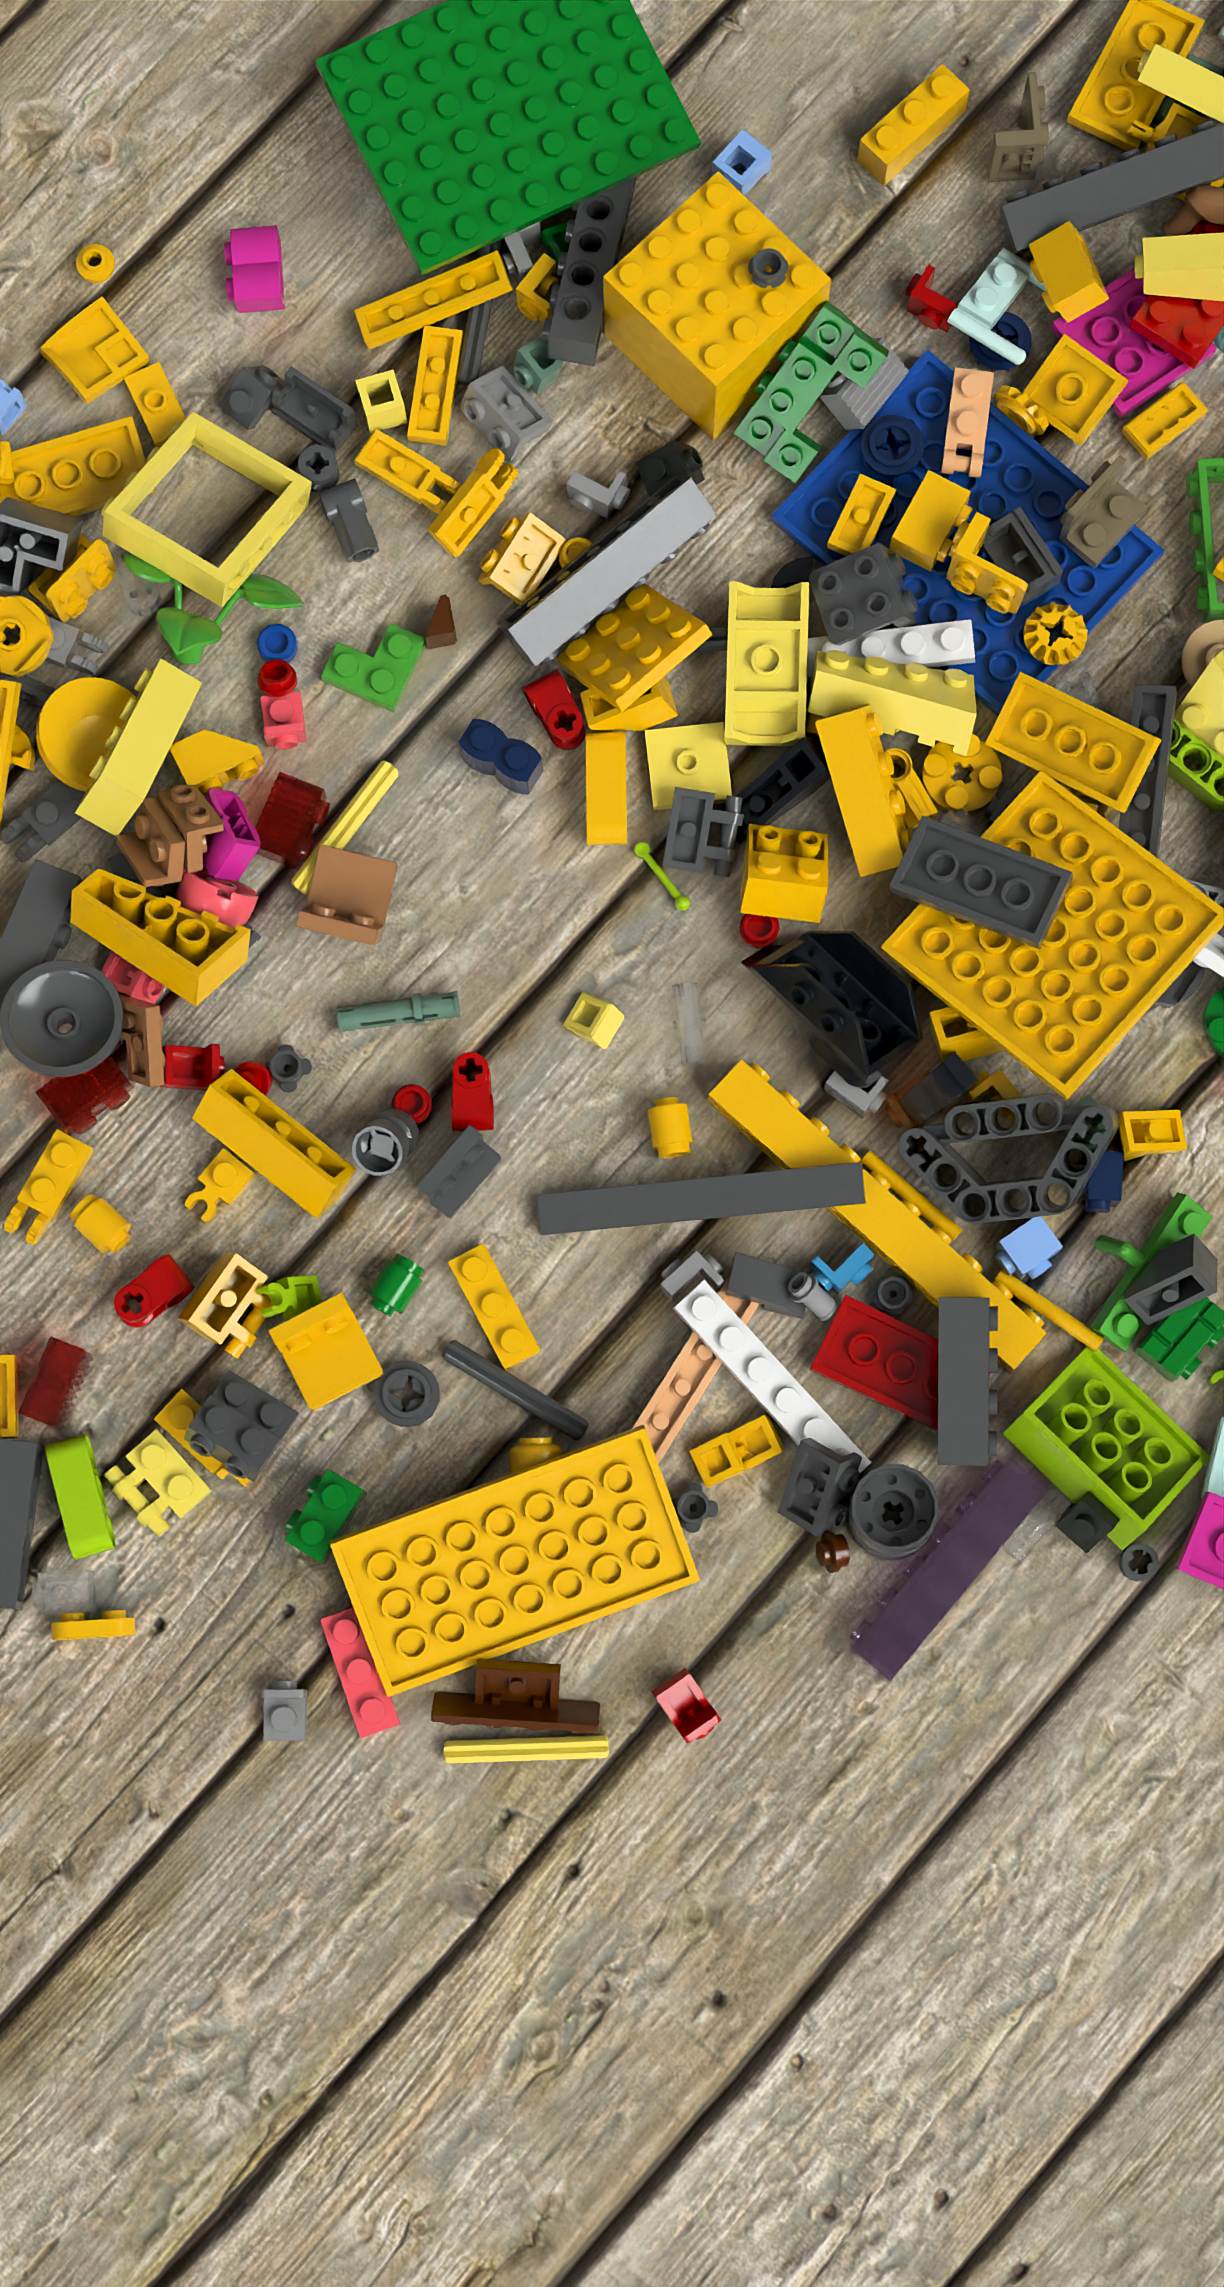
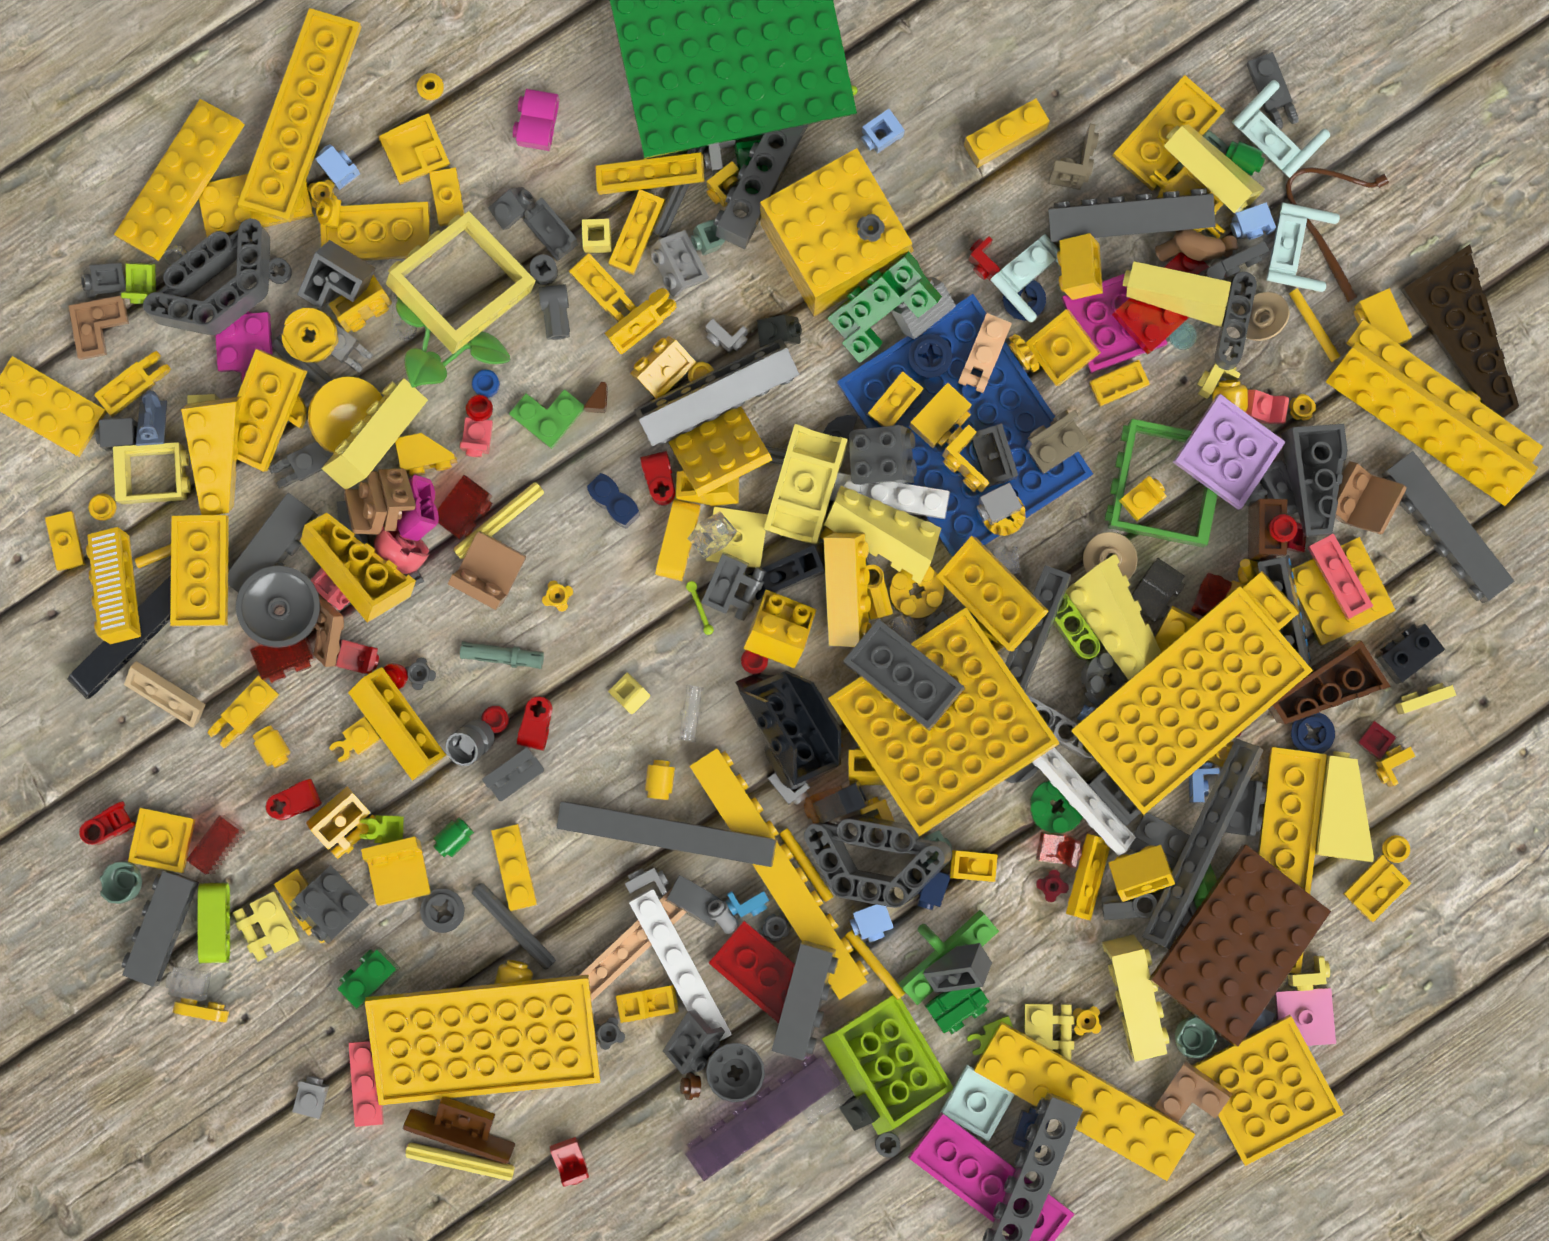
camera: 10 degrees right, 5 degrees up
none -> yellow plate [542,580,573,612]
none -> clear brick [687,511,738,559]
none -> light grey brick [977,483,1022,525]

